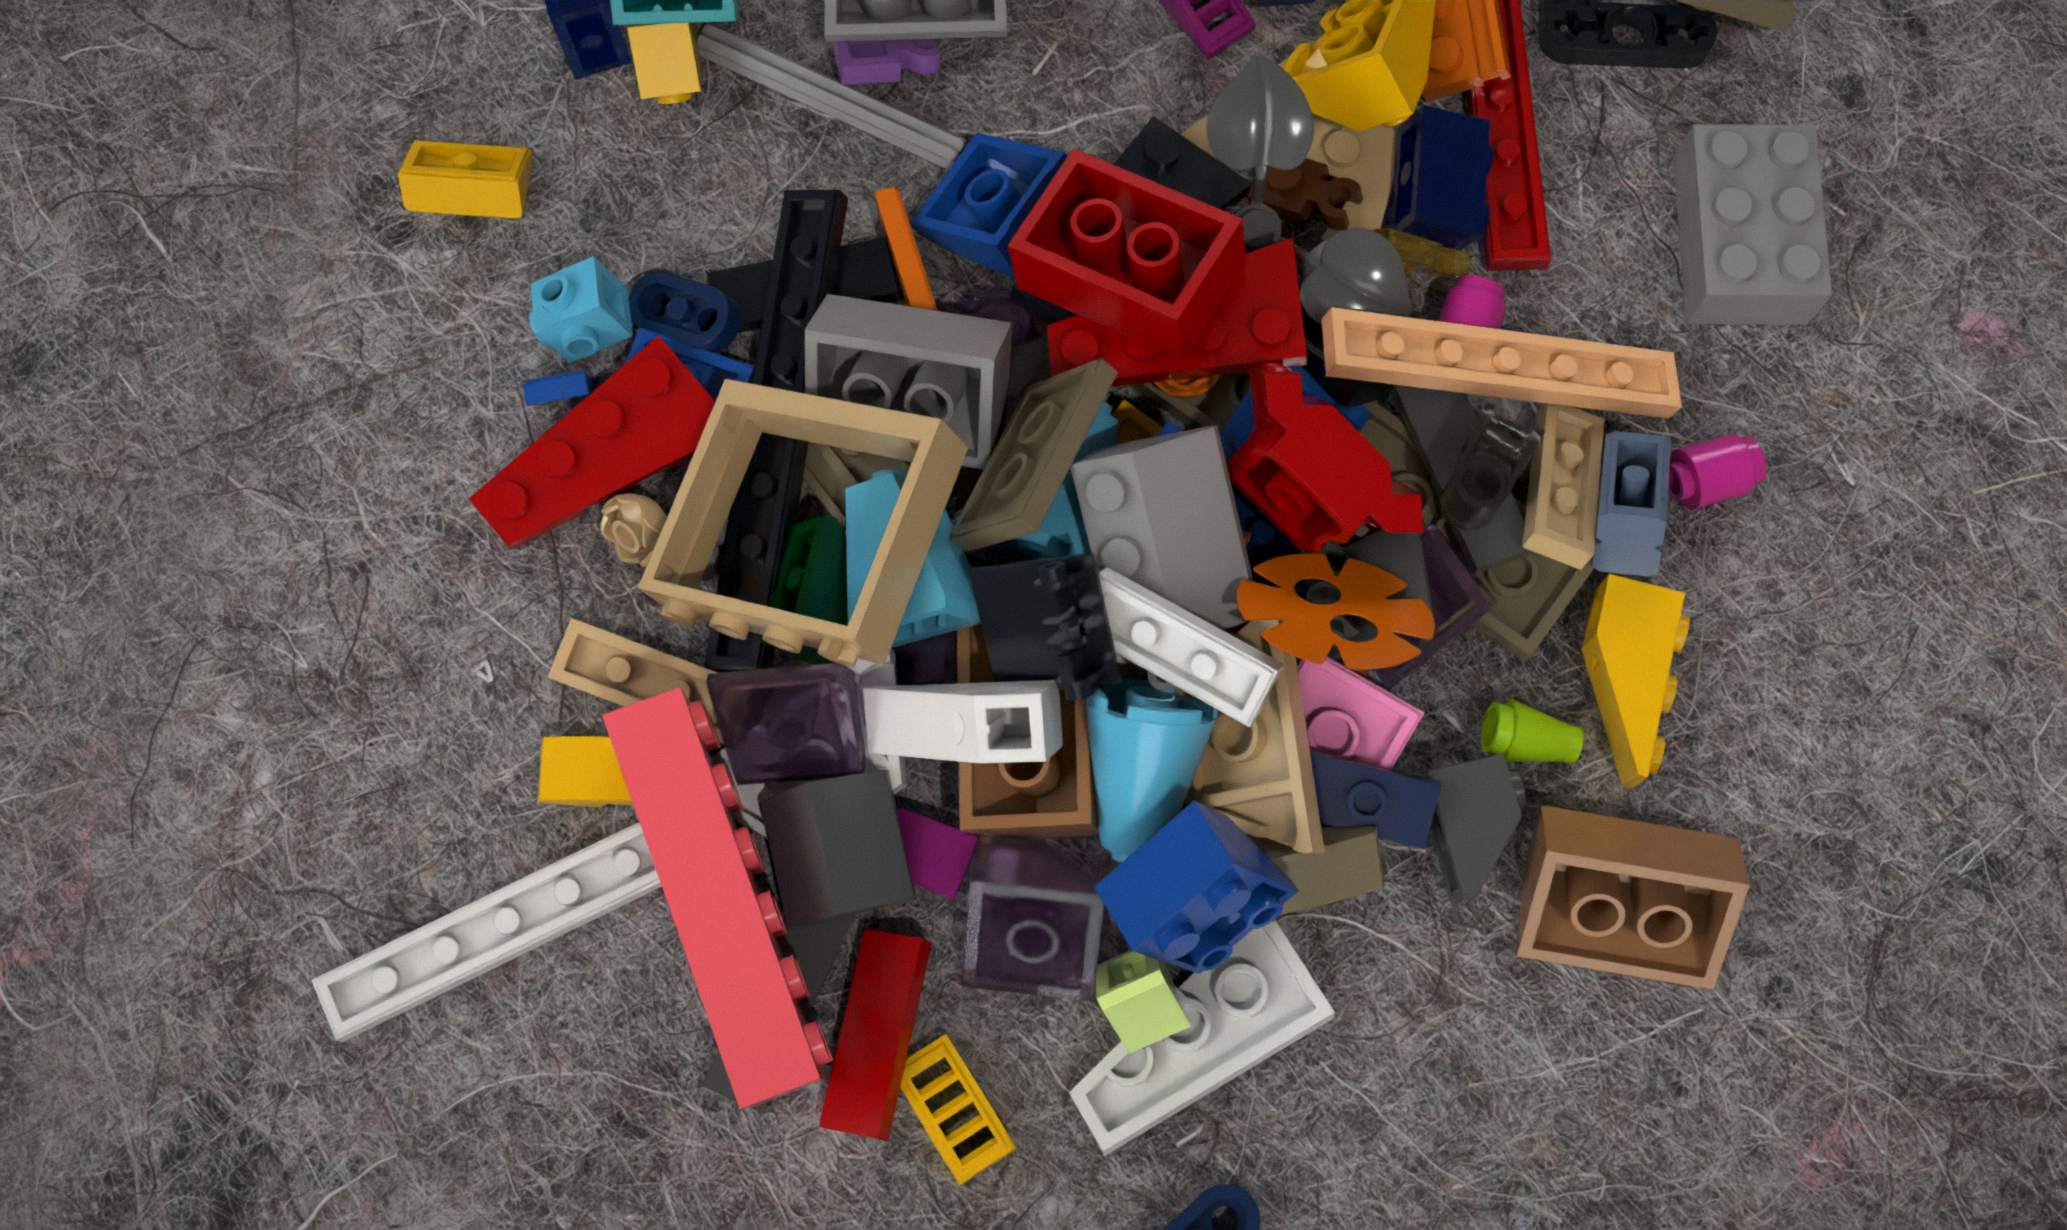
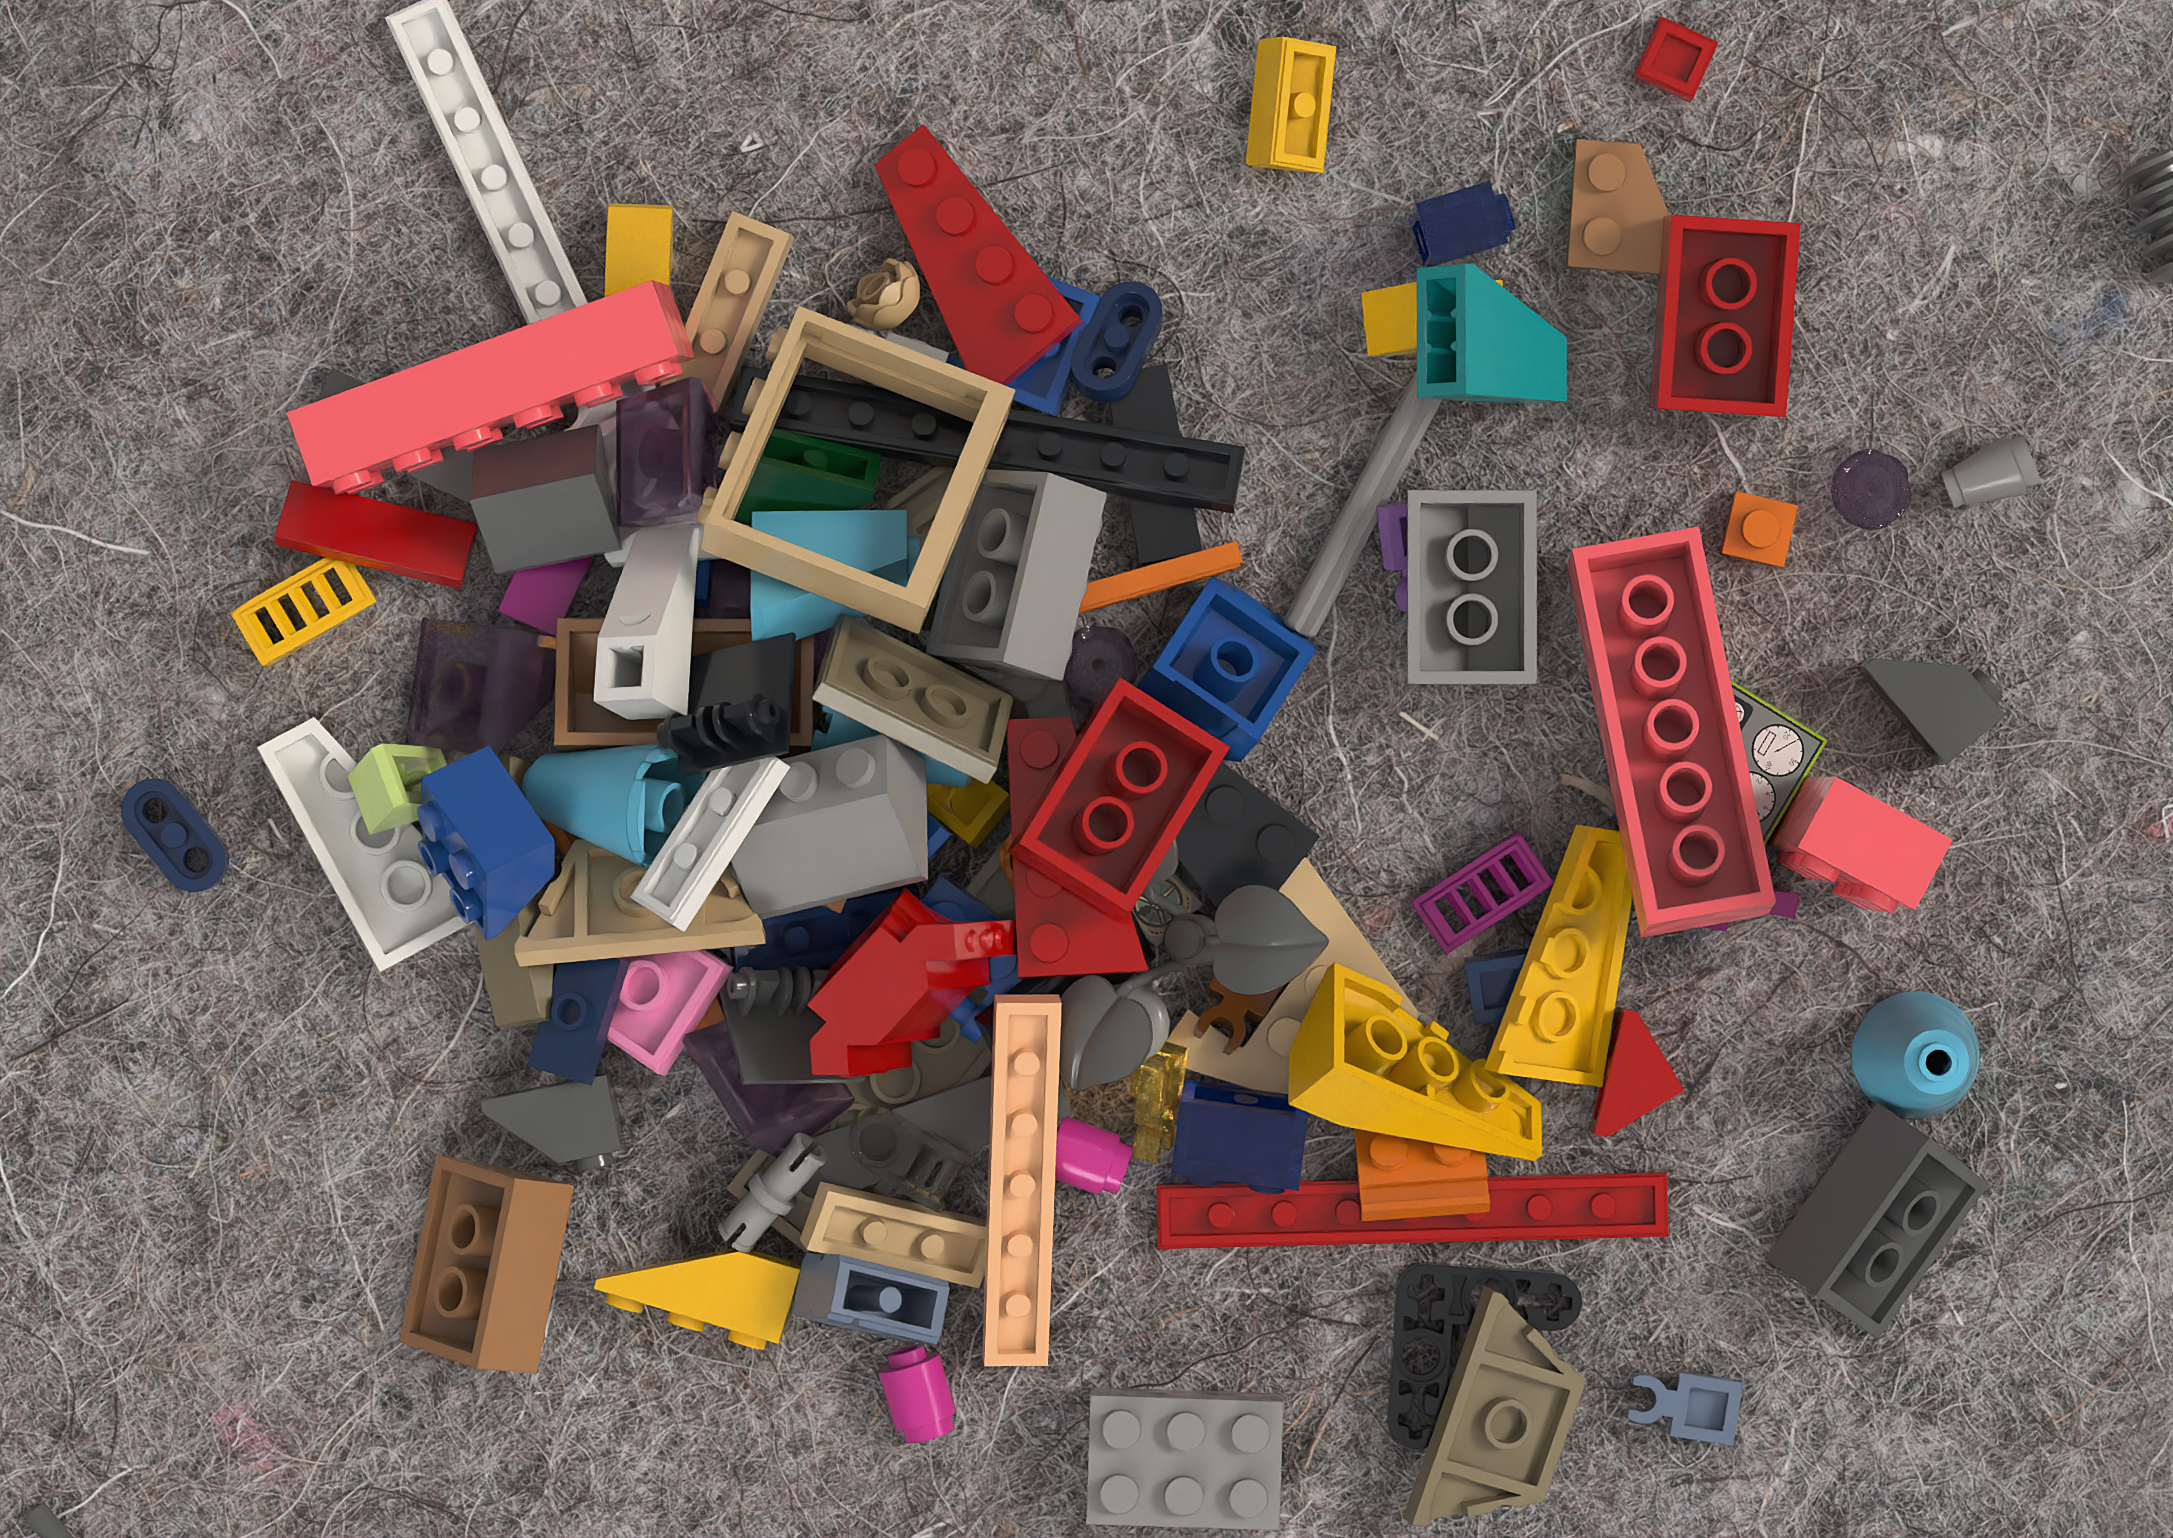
camera: 85 degrees right, 15 degrees up
blue tile [522,370,596,406] -> none
medium azure brick [529,256,633,363] -> none
orange piece [1237,553,1435,670] -> none
lime cone [1480,699,1584,764] -> none
none -> light grey pin [718,1132,828,1253]

